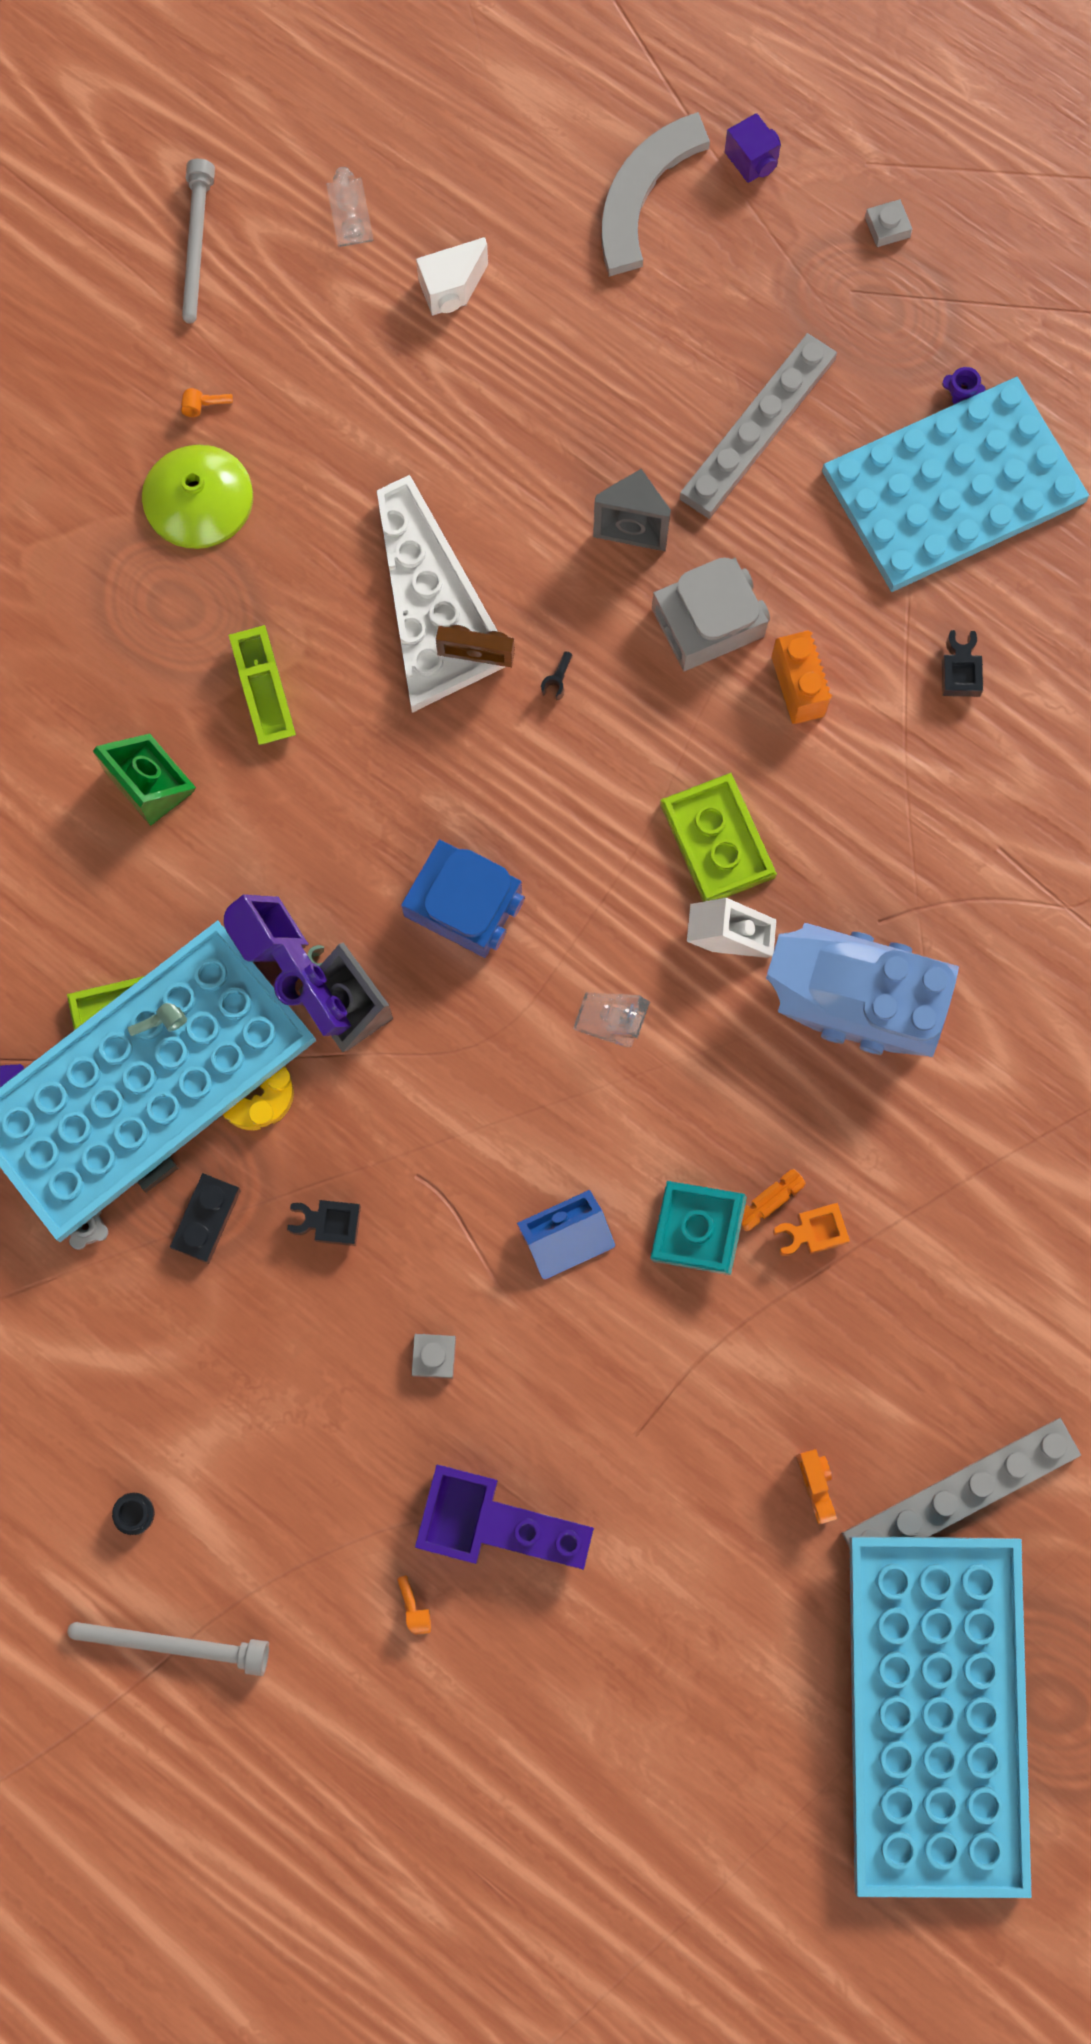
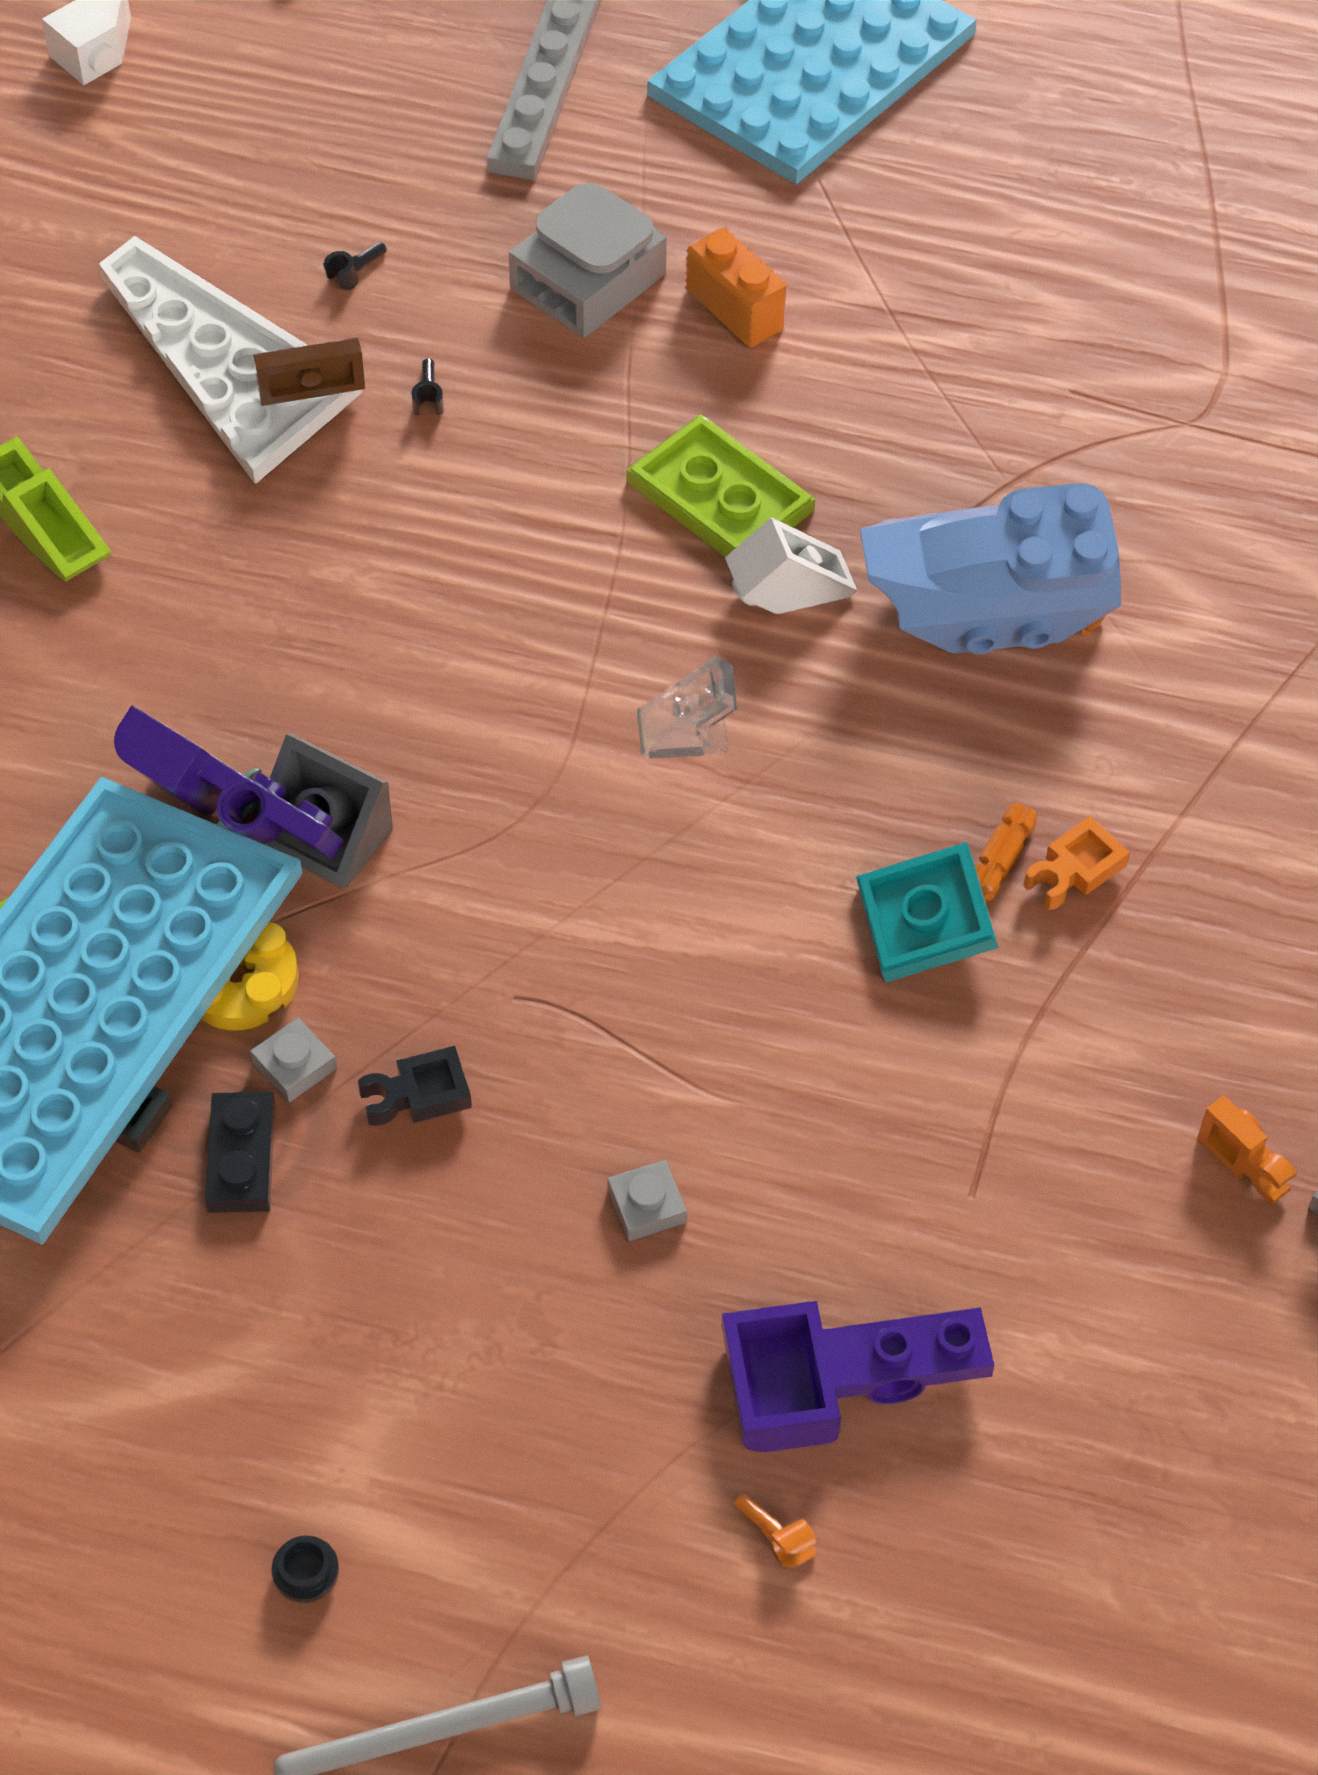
camera: 25 degrees left, 20 degrees down
light grey plate [69,1211,109,1250] -> none
sand green hand [128,1003,187,1036] -> none
blue brick [401,839,525,958] -> none
panel [517,1190,615,1279] -> none
dark grey slope [593,469,671,551] -> none
black plate [942,630,983,697] -> none
none -> light grey plate [250,1017,337,1103]
none -> black hand [323,241,387,290]

